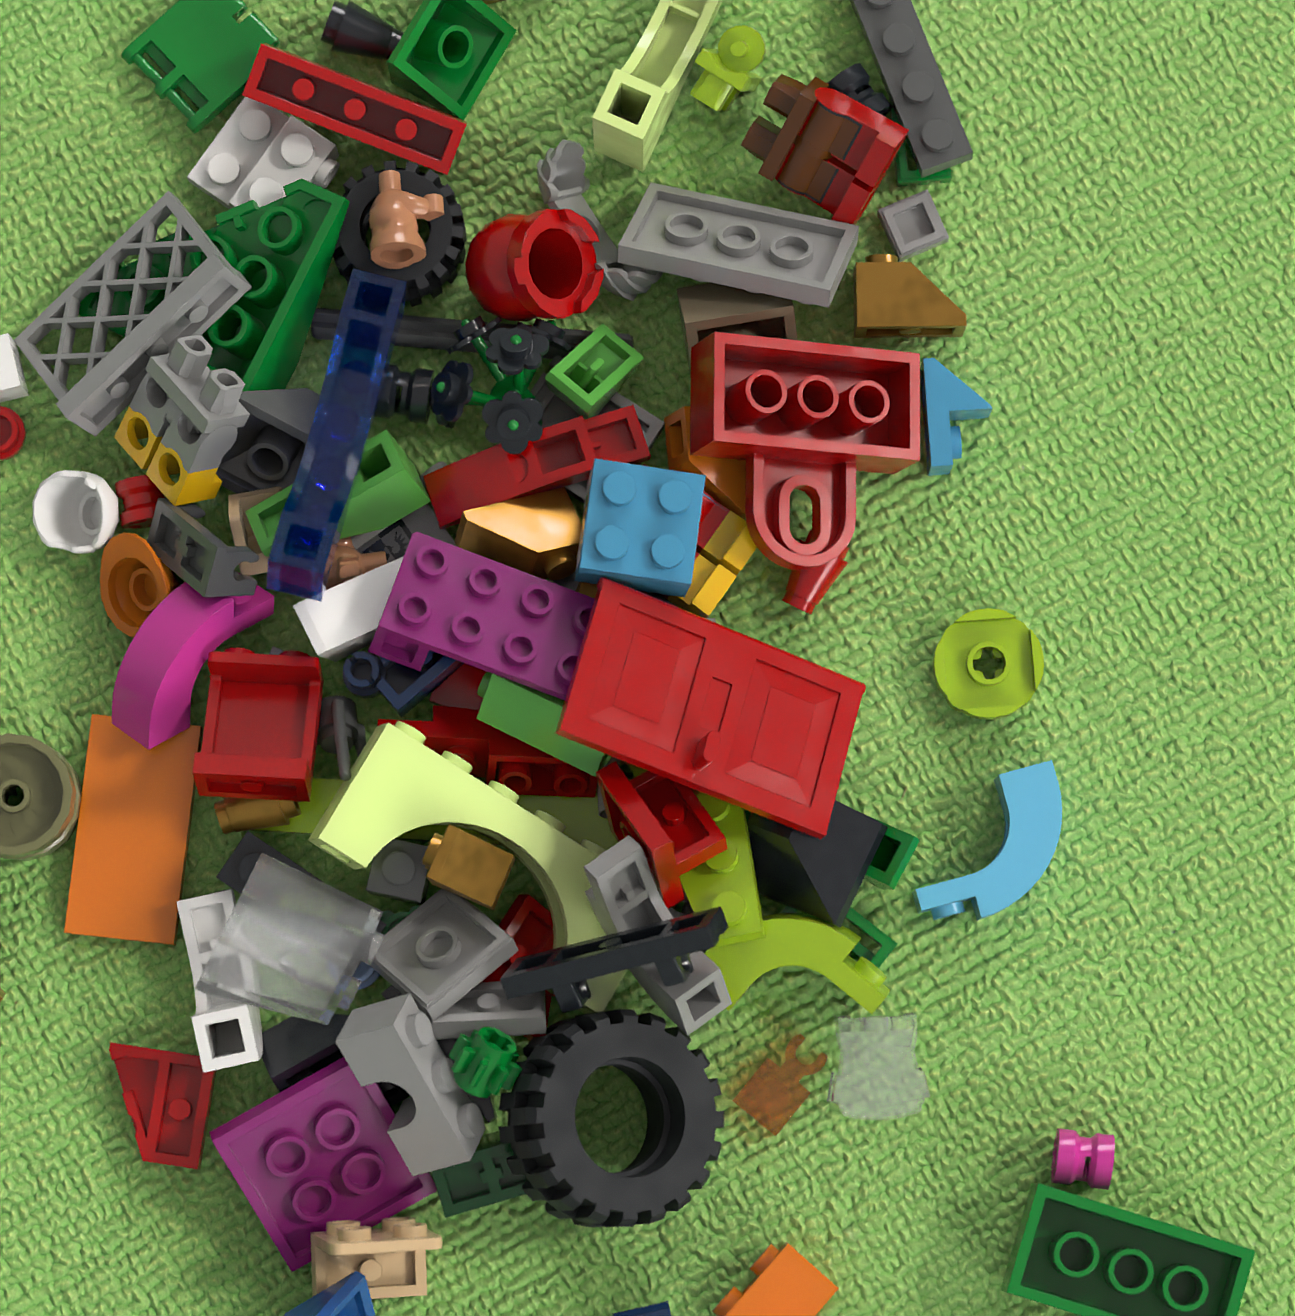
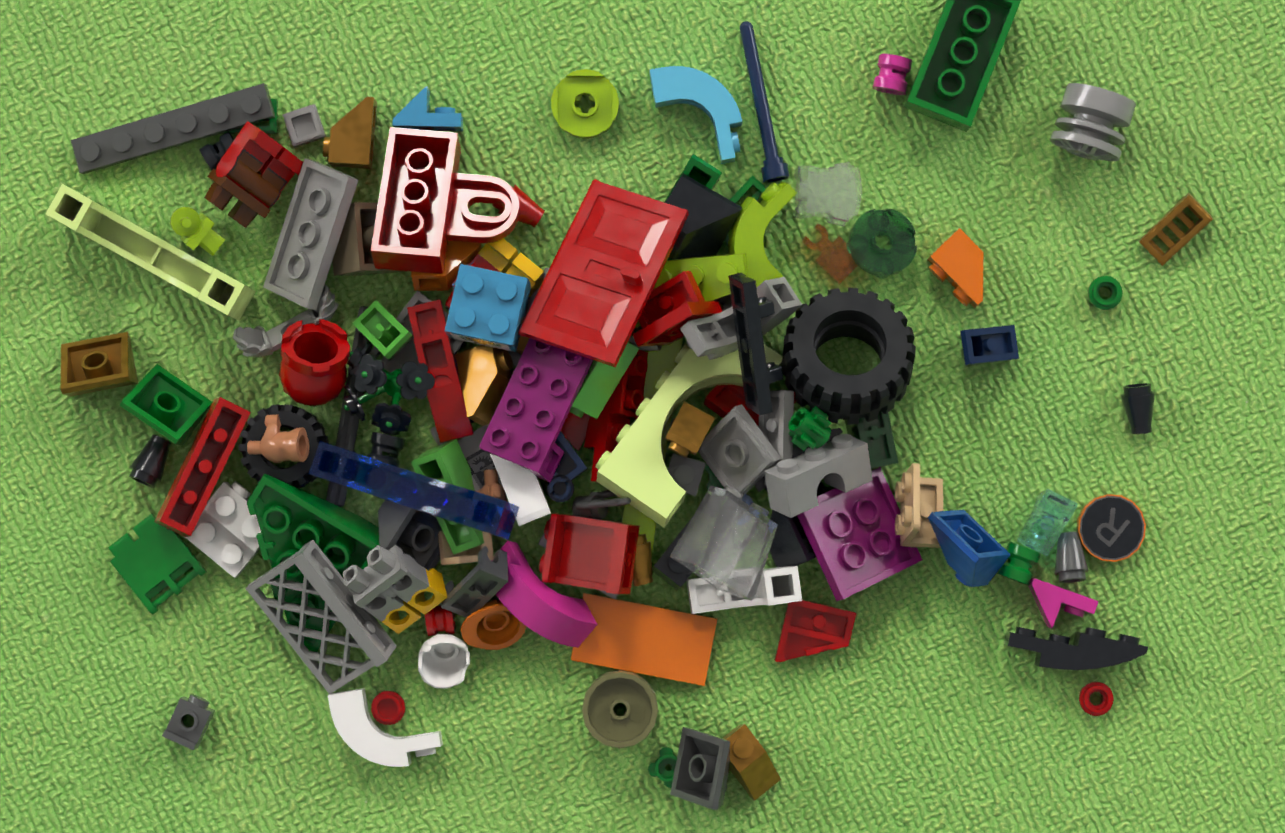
camera: 85 degrees left, 5 degrees up
none -> dark blue piece [740,21,790,183]
none -> clear green plate [847,208,917,279]

